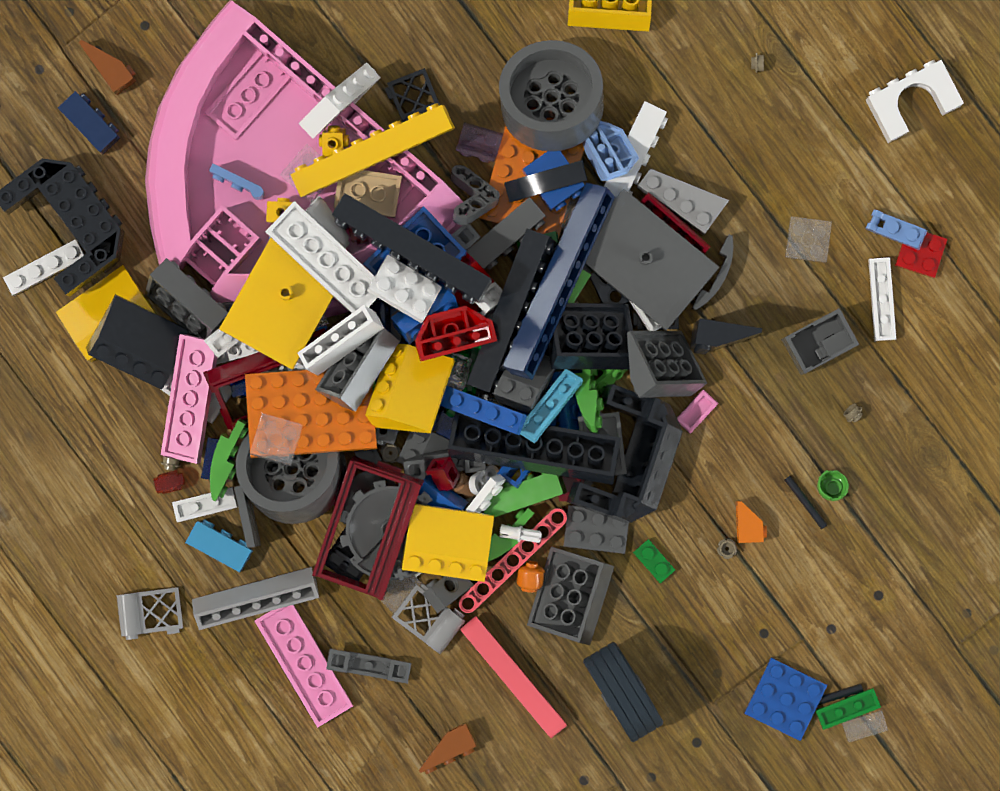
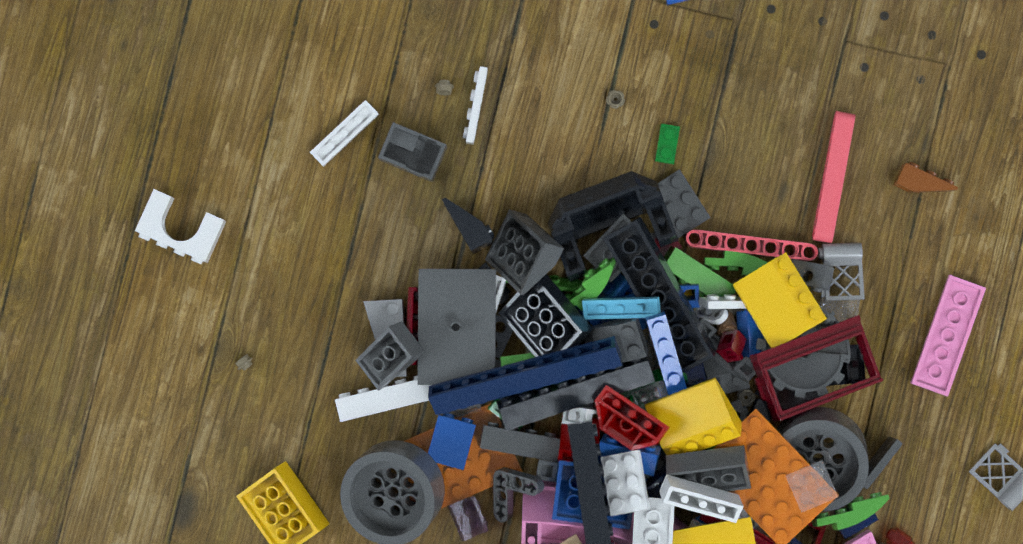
camera: 130 degrees left, 0 degrees up
white plate [172,487,238,522] -> none
dark azure brick [185,519,253,572] -> none
light grey brick [192,567,319,630] -> none
dark grey slope [326,649,411,684] -> none
white axle [500,524,542,543] -> none
black slope [504,160,588,202] -> none
orange head [517,561,545,593] -> none
dark grey slope [527,547,614,645] -> none
light blue wedge [582,121,639,181] -> none
black wheel [583,642,663,742] -> none
bright pink tile [677,390,718,434] -> none
dark grey slope [692,234,733,311] -> none
orange slope [736,501,767,543] -> none
black bar [784,475,828,529] -> none
clear plate [785,216,832,263] -> none
bright green hair [817,470,849,501] -> none
medium blue plate [865,209,927,250] -> none
red plate [895,232,947,279] -> none
none -> dark grey slope [355,321,425,391]
none -> white plate [463,66,488,145]

